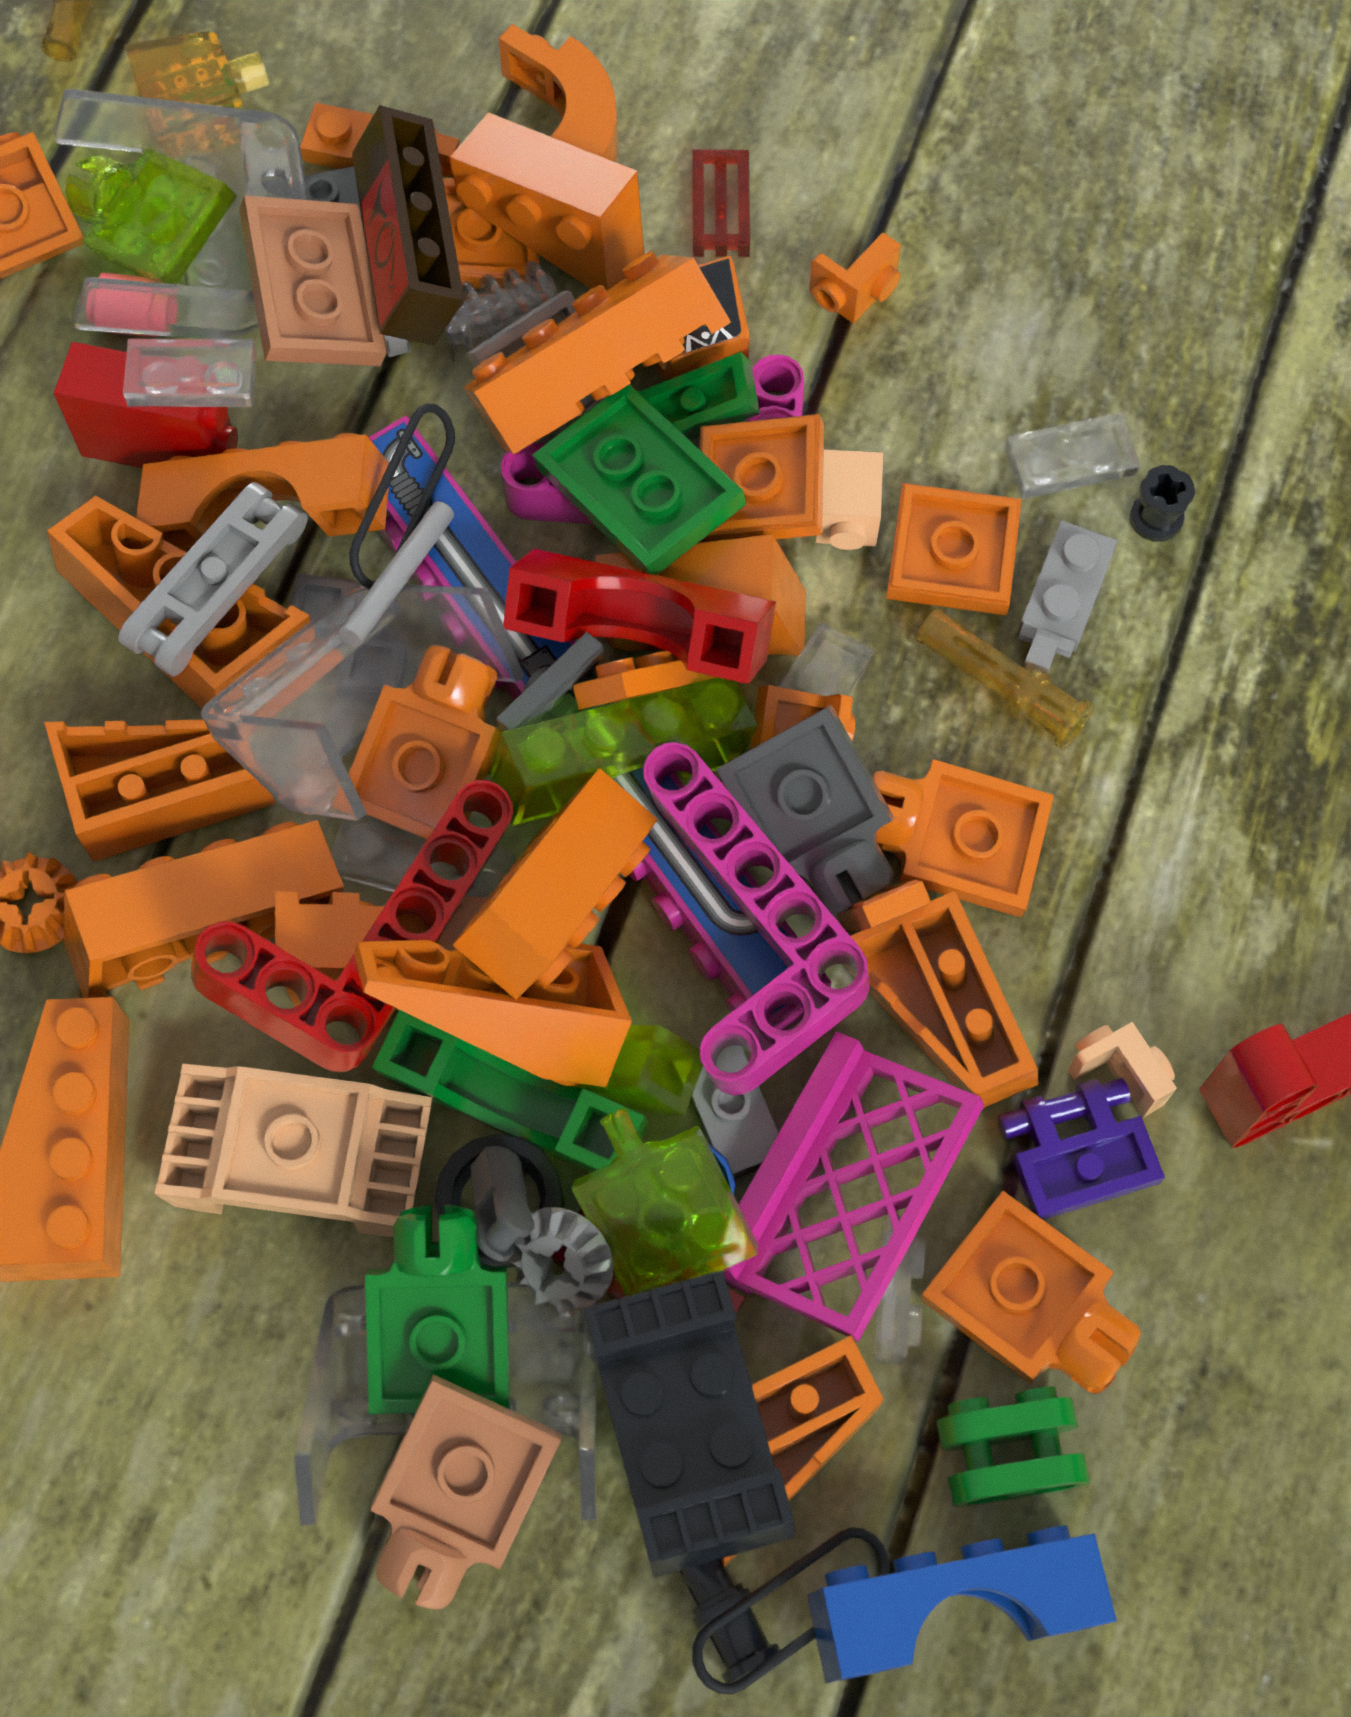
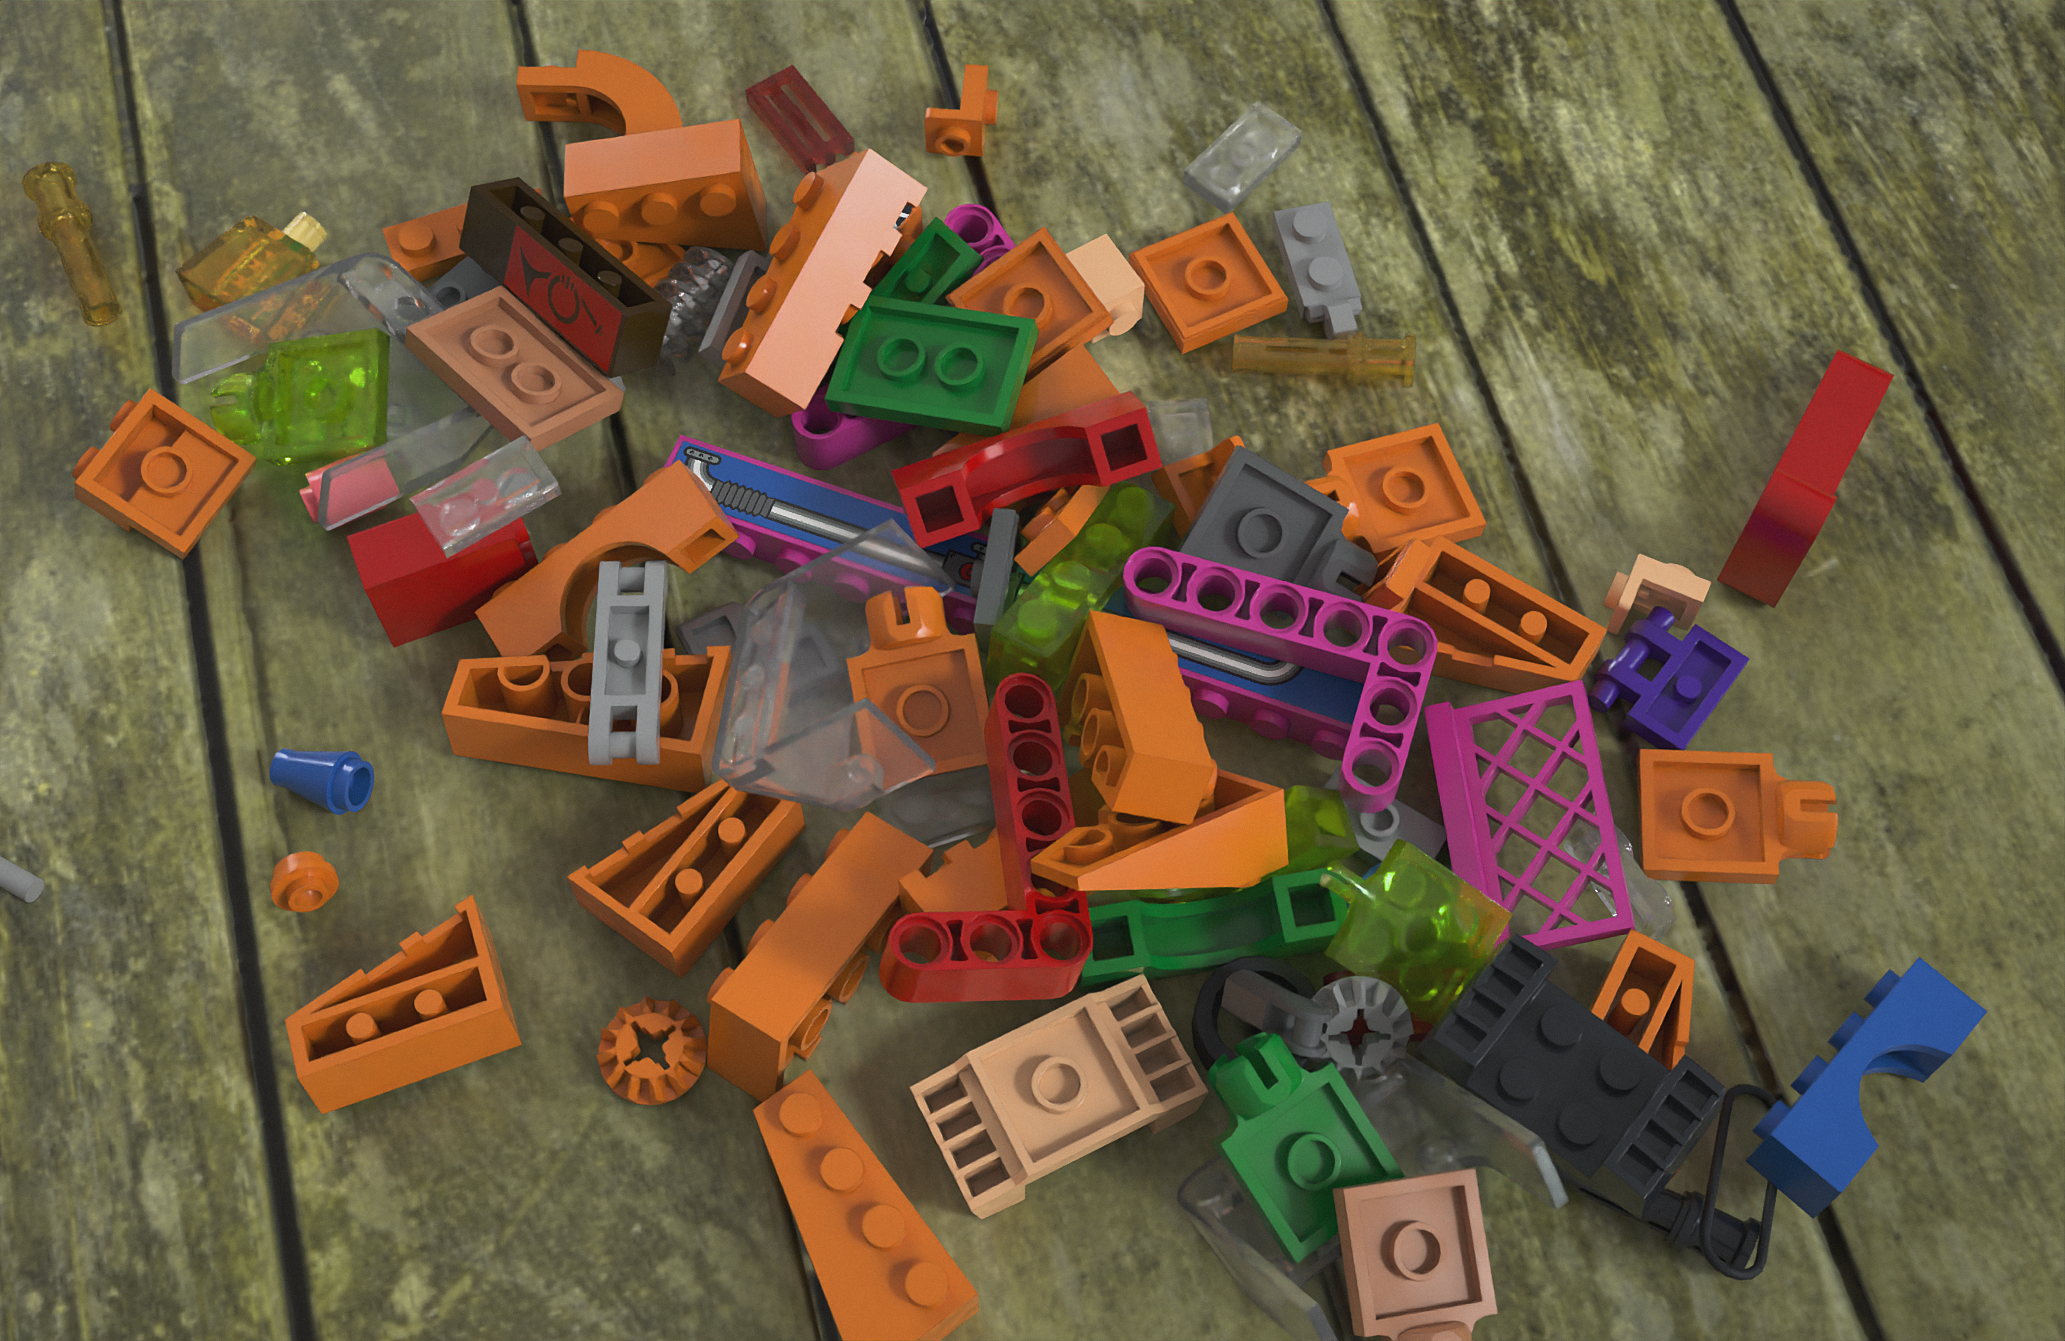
camera: 35 degrees left, 5 degrees down
light grey bar [339,501,454,647] -> none
black piece [349,403,455,590] -> none
green brick [936,1386,1090,1507] -> none
black bush [1130,465,1195,542] -> none

